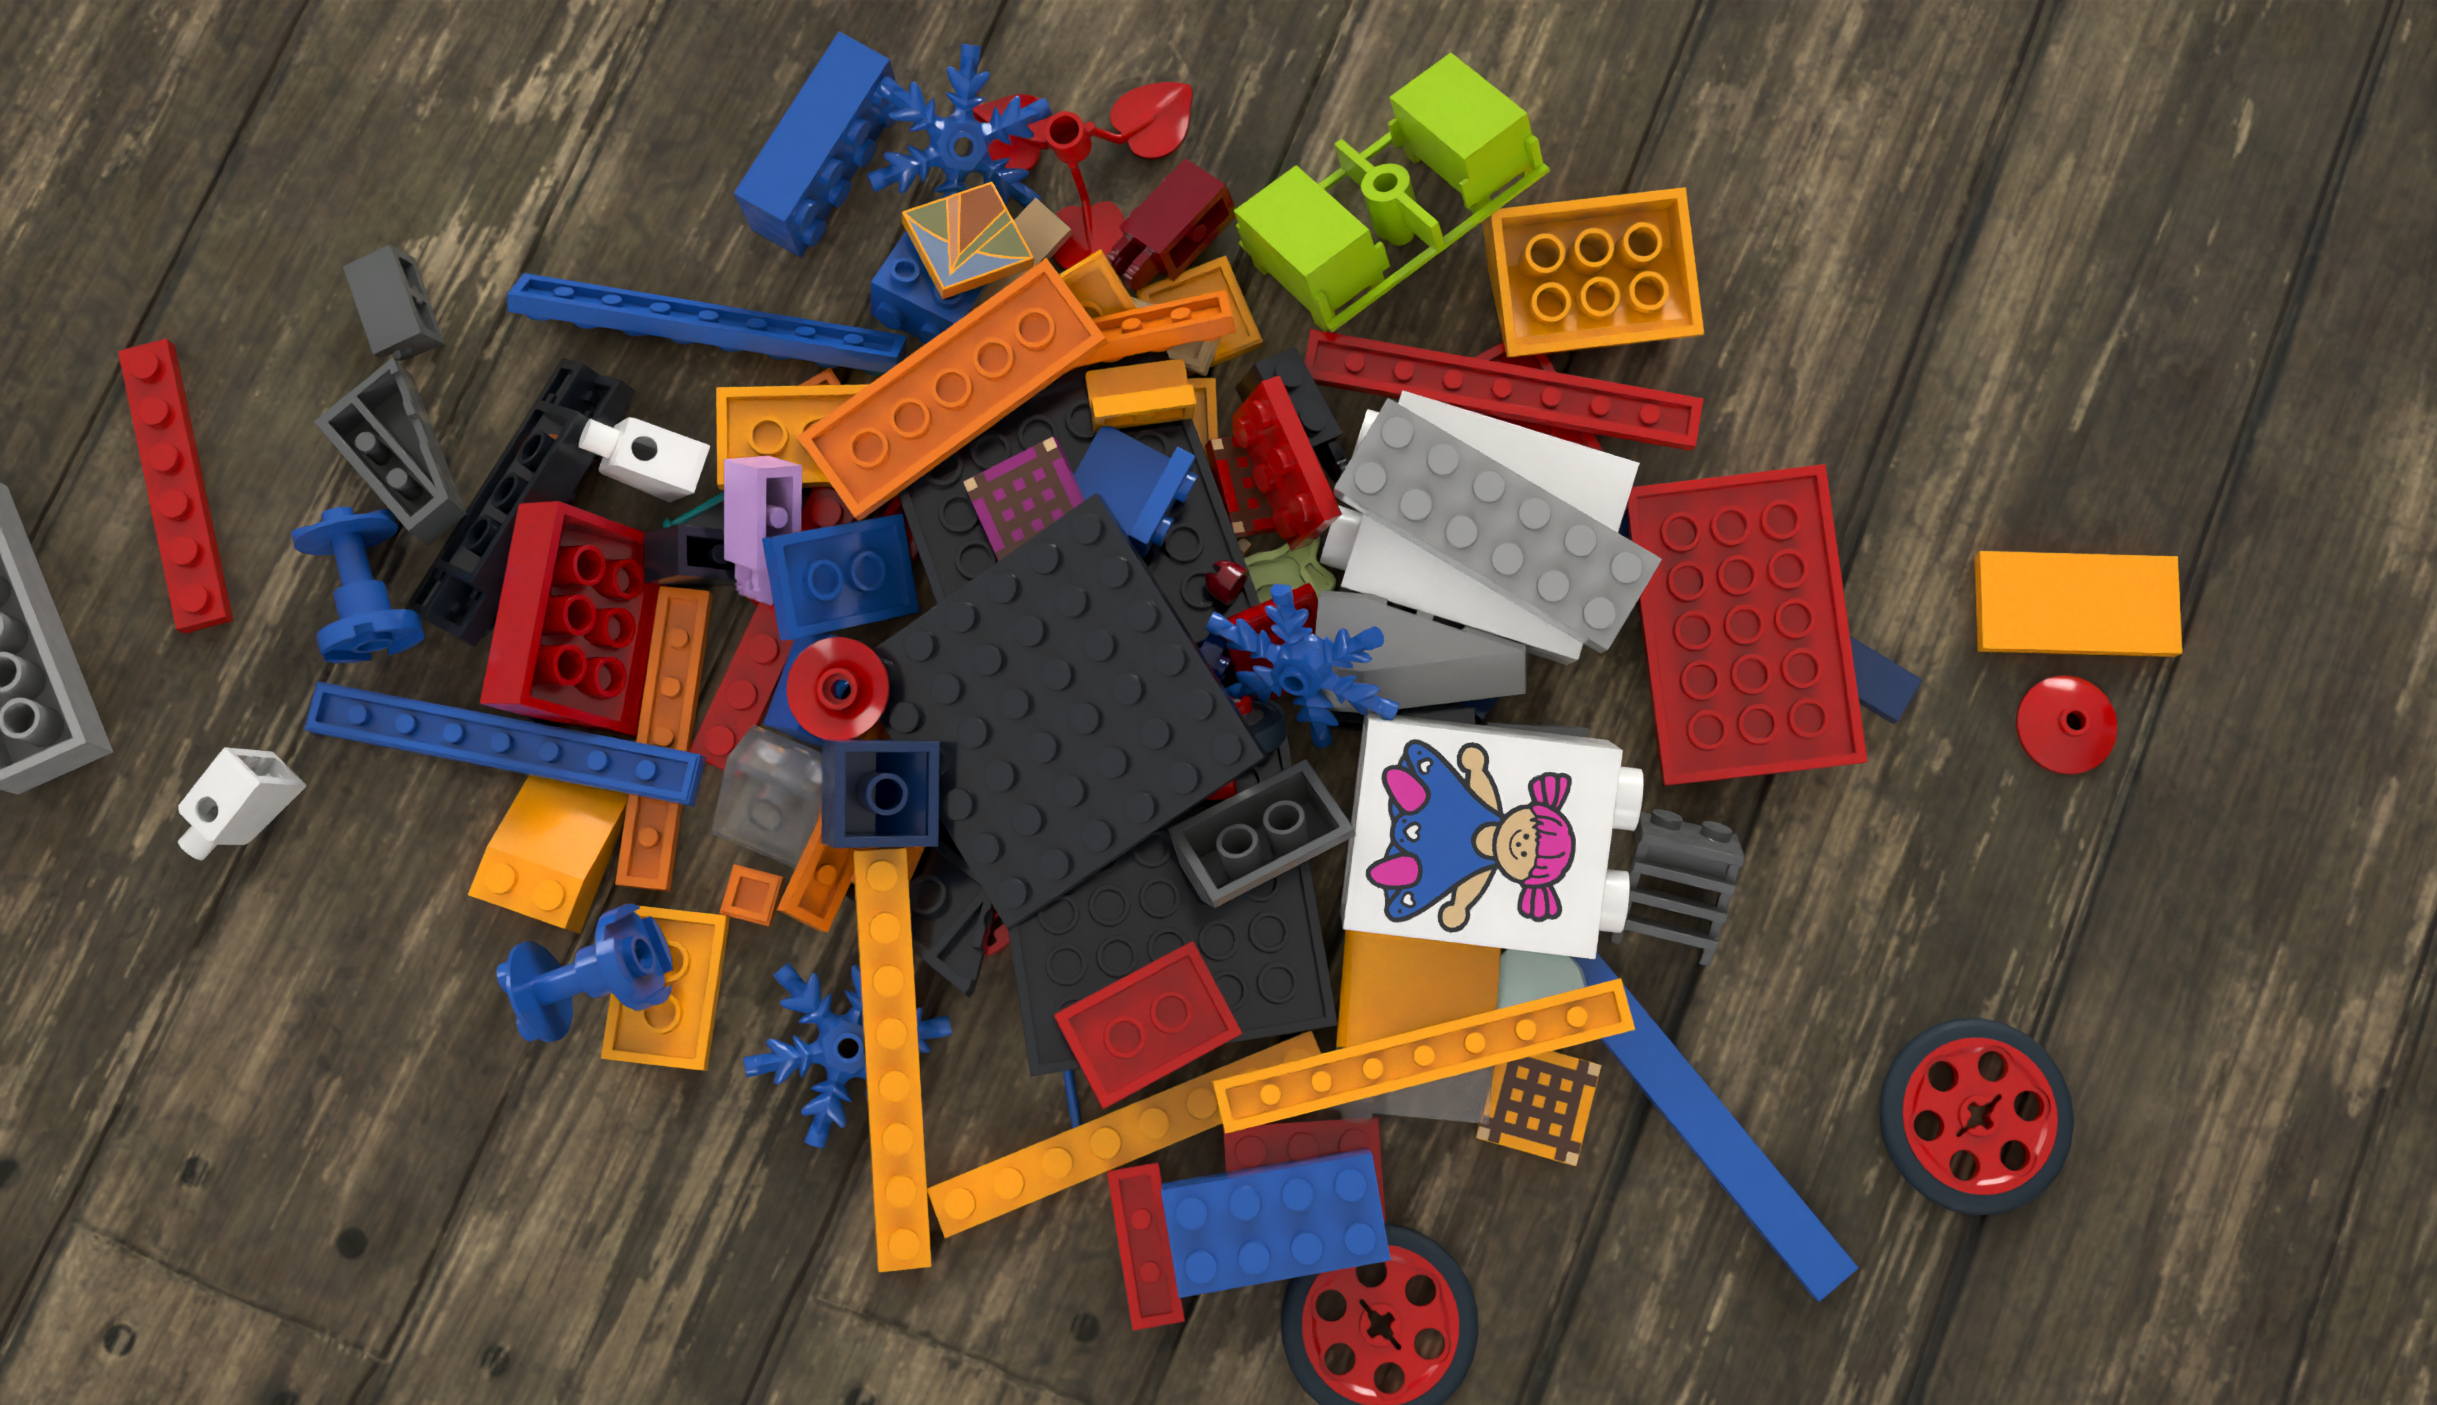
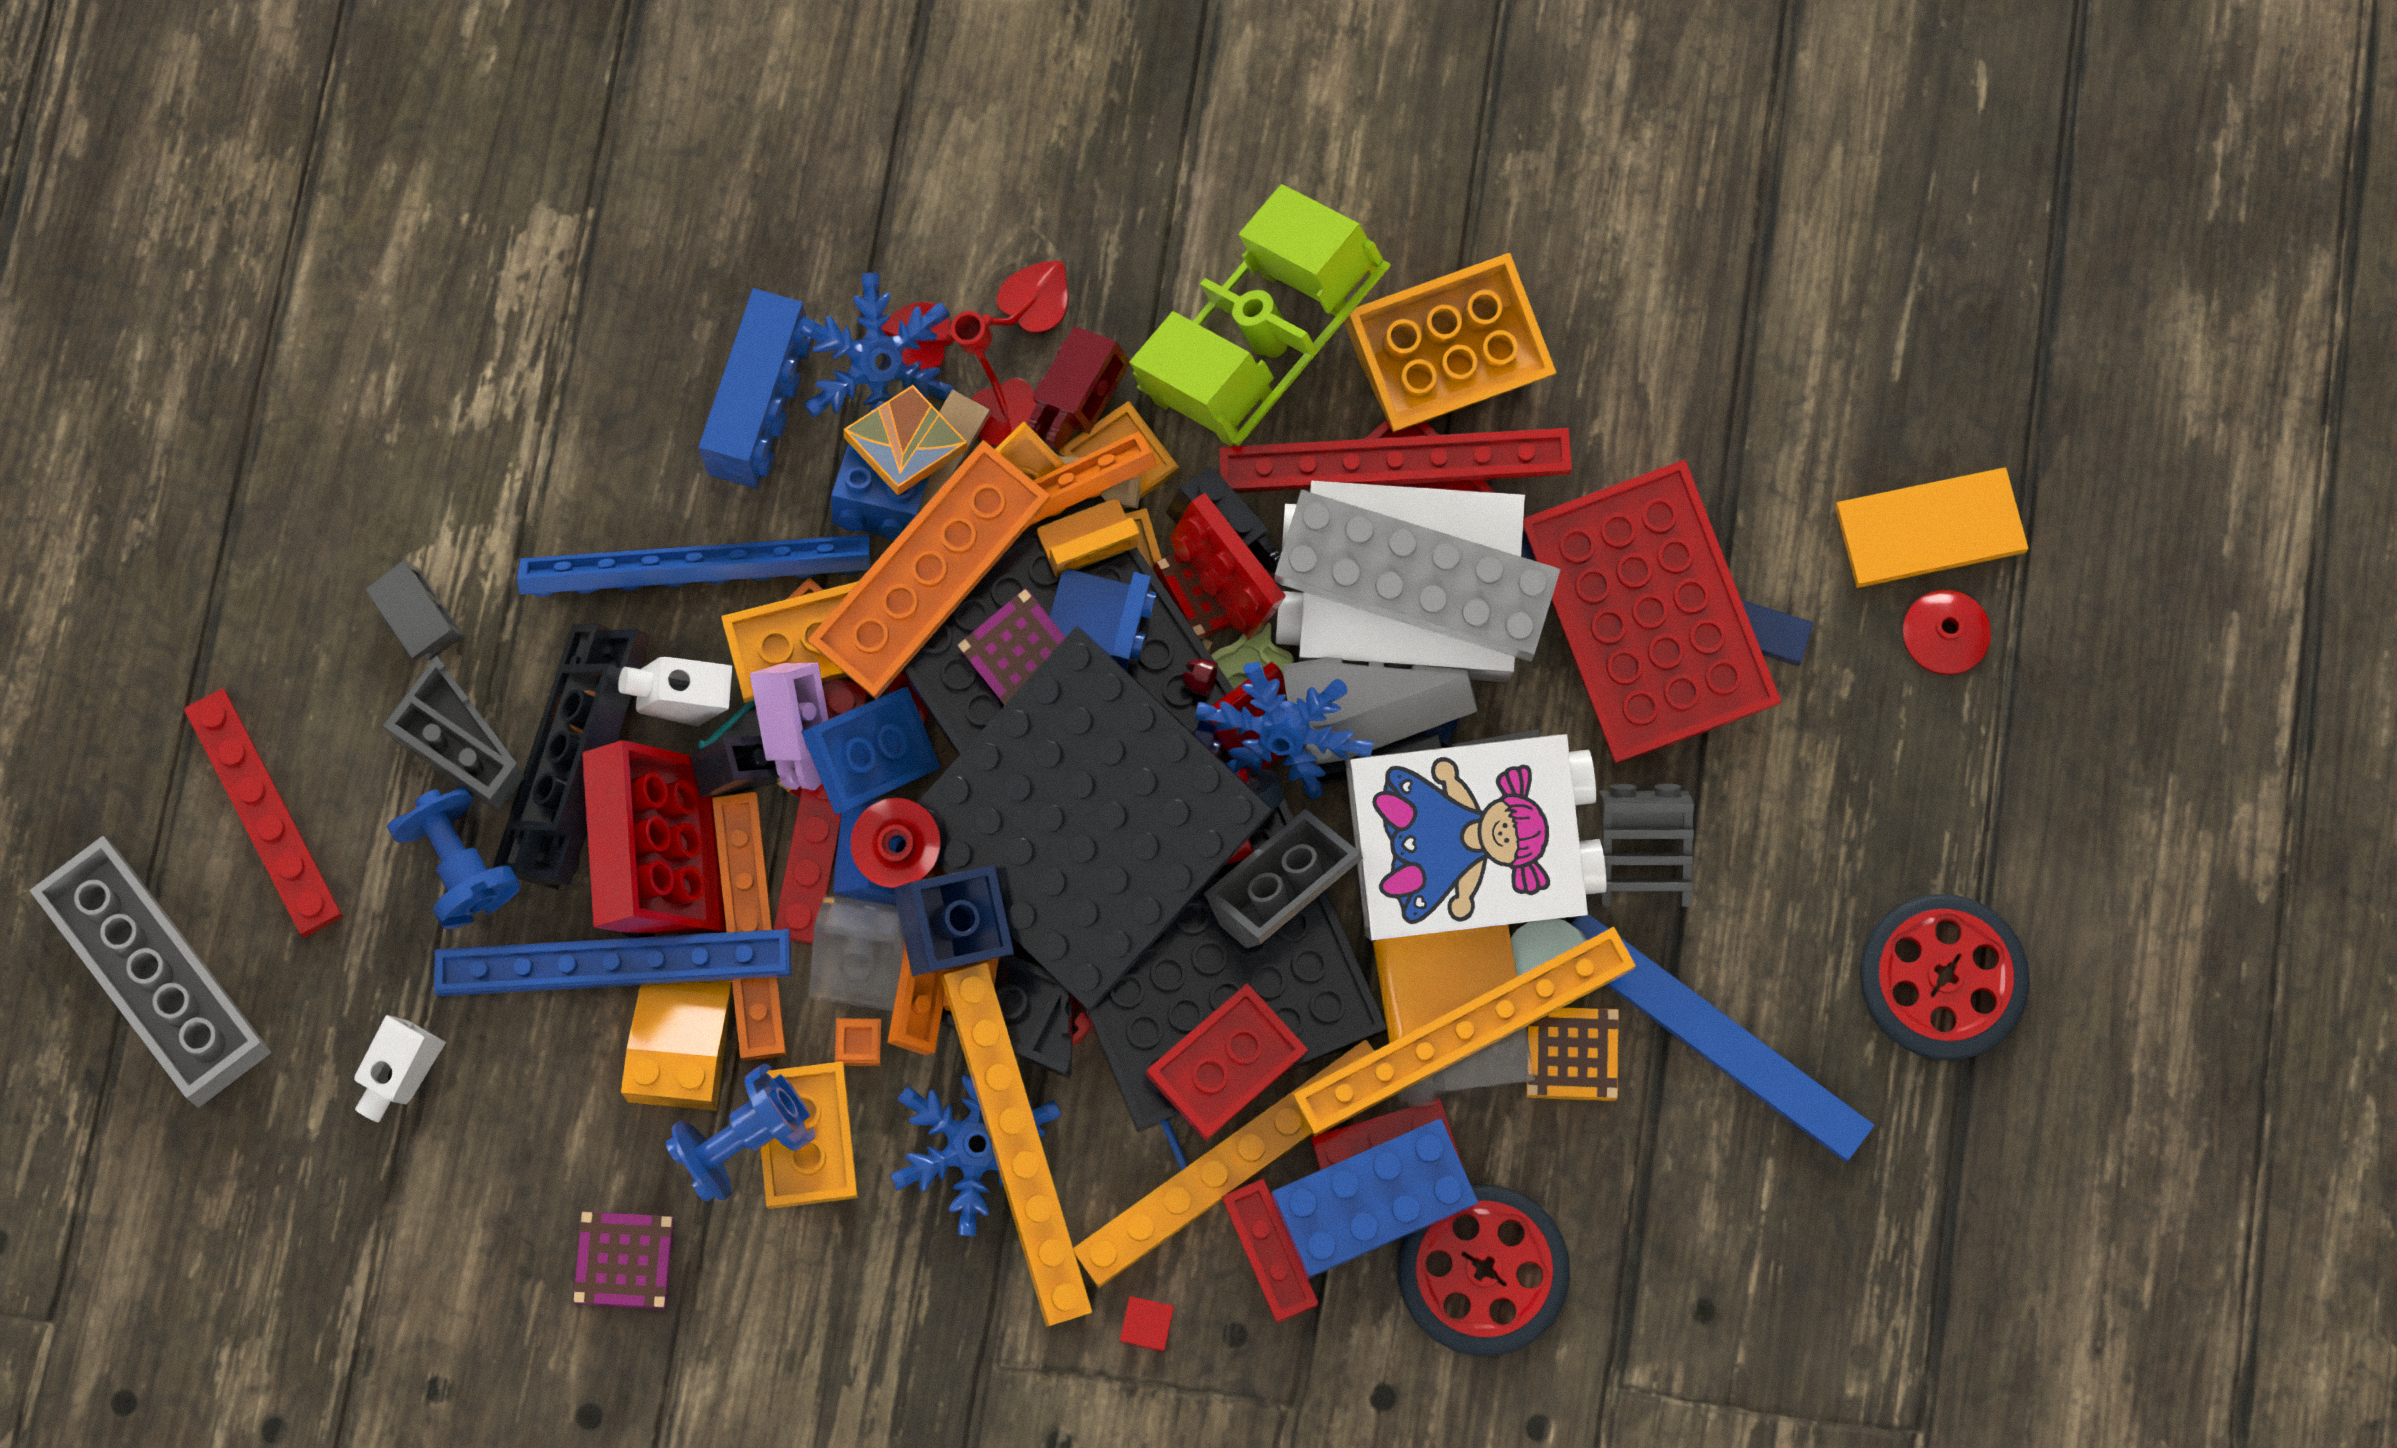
camera: 10 degrees left, 5 degrees down
none -> tile [573,1212,674,1310]
none -> red tile [1119,1296,1174,1353]

